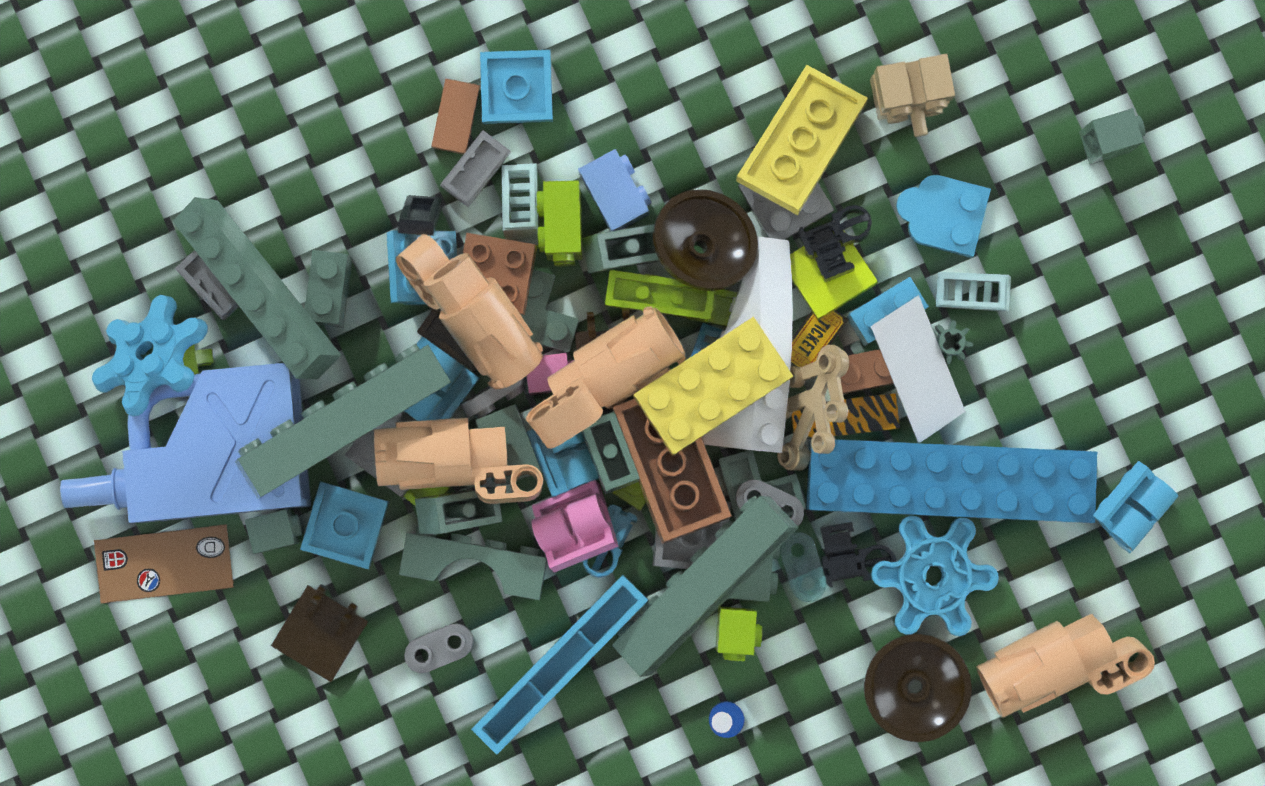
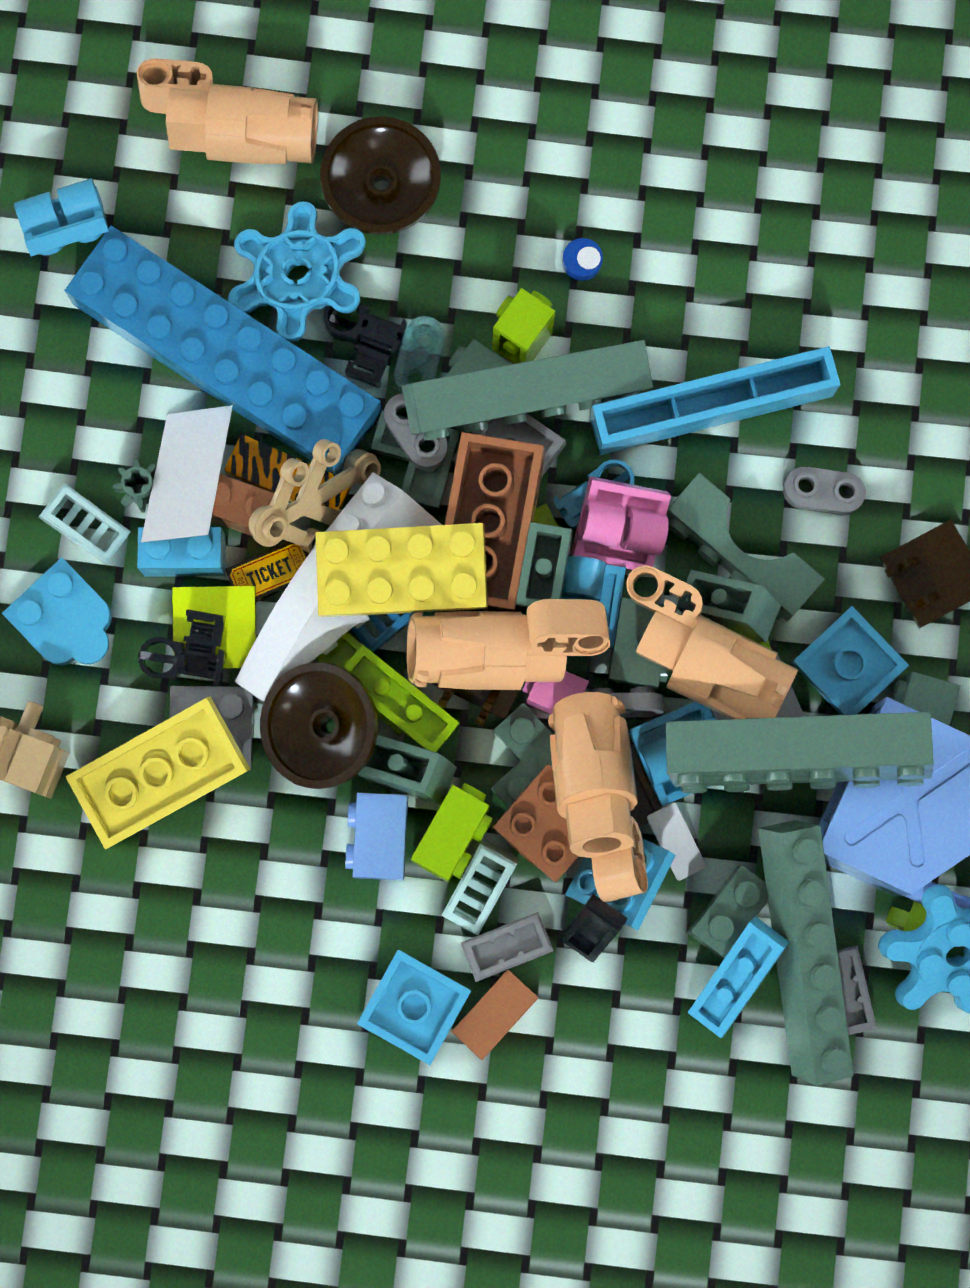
camera: 155 degrees left, 5 degrees down
none -> white sticker [647,803,706,881]
none -> medium azure plate [687,916,790,1038]

